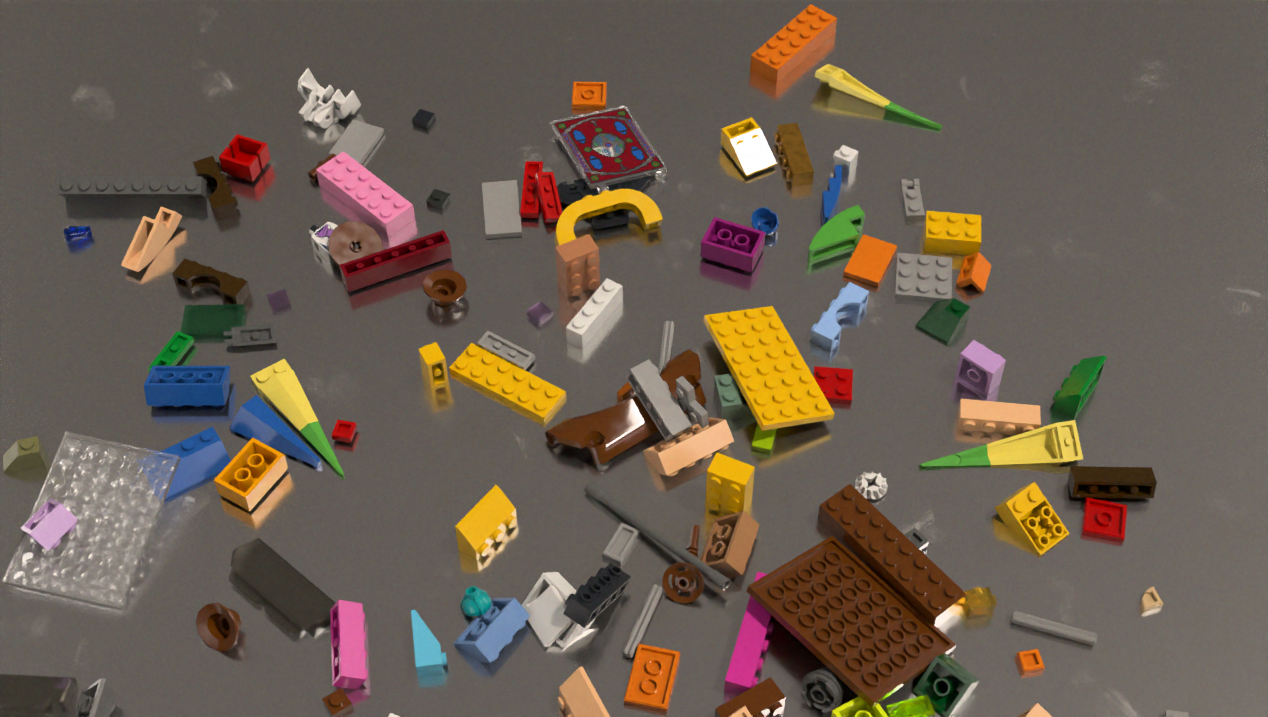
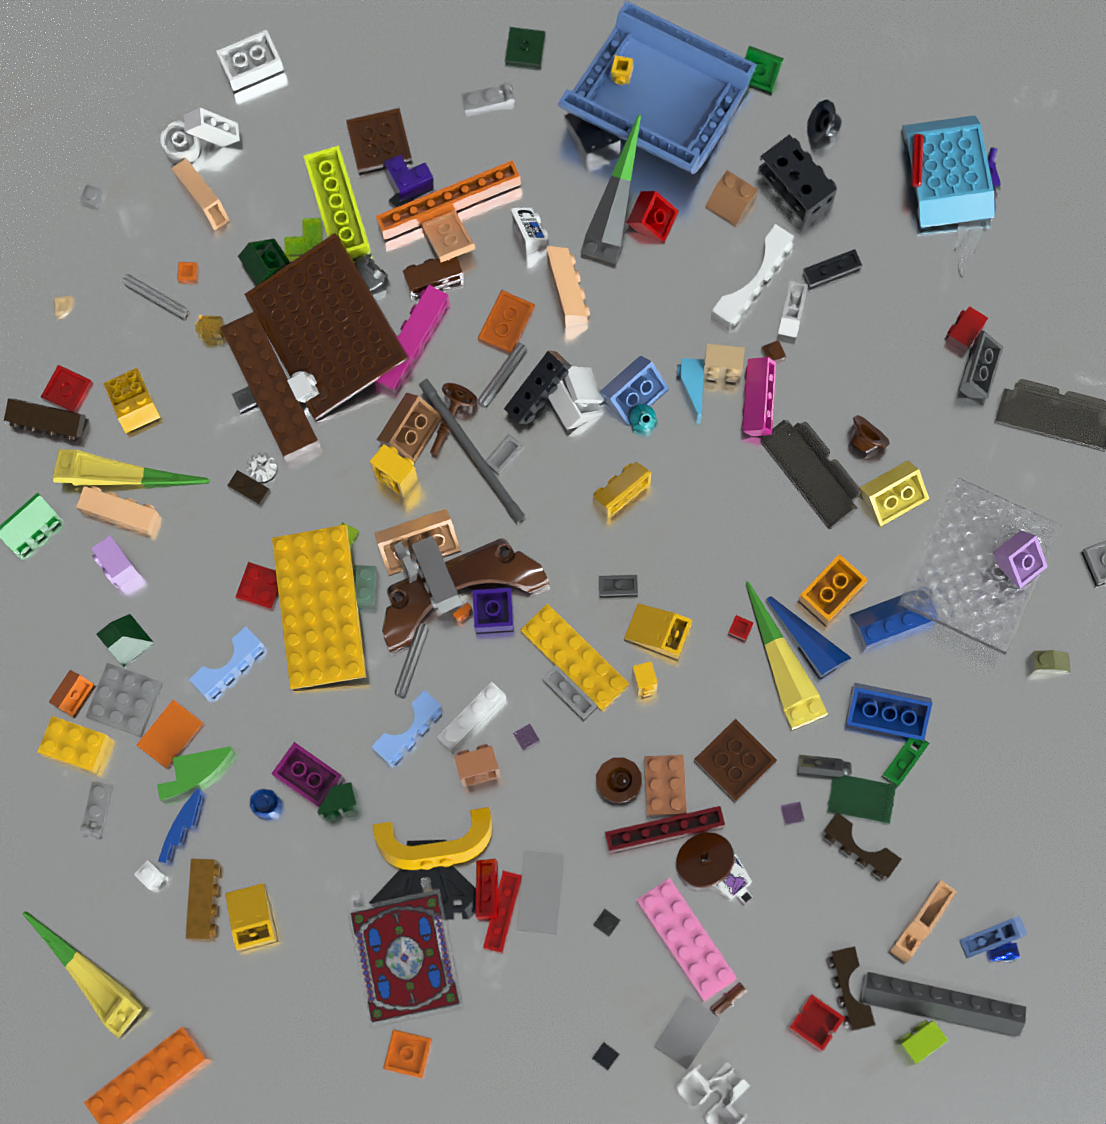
camera: 165 degrees left, 25 degrees up
none -> dark brown plate [227,470,270,506]
none -> white brick [287,371,319,403]
none -> dark green slope [317,782,360,822]
none -> light blue arch [371,690,443,765]
none -> dark purple brick [472,588,514,633]
none -> dark grey plate [599,575,638,596]
none -> yellow slope [624,603,693,660]
none -> nougat brick [644,755,687,818]
none -> reddish brown plate [694,719,777,802]
none -> tan brick [703,344,745,382]
none -> light yellow slope [859,460,929,526]
none -> lime brick [896,1020,949,1065]
none -> medium blue slope [960,916,1028,958]

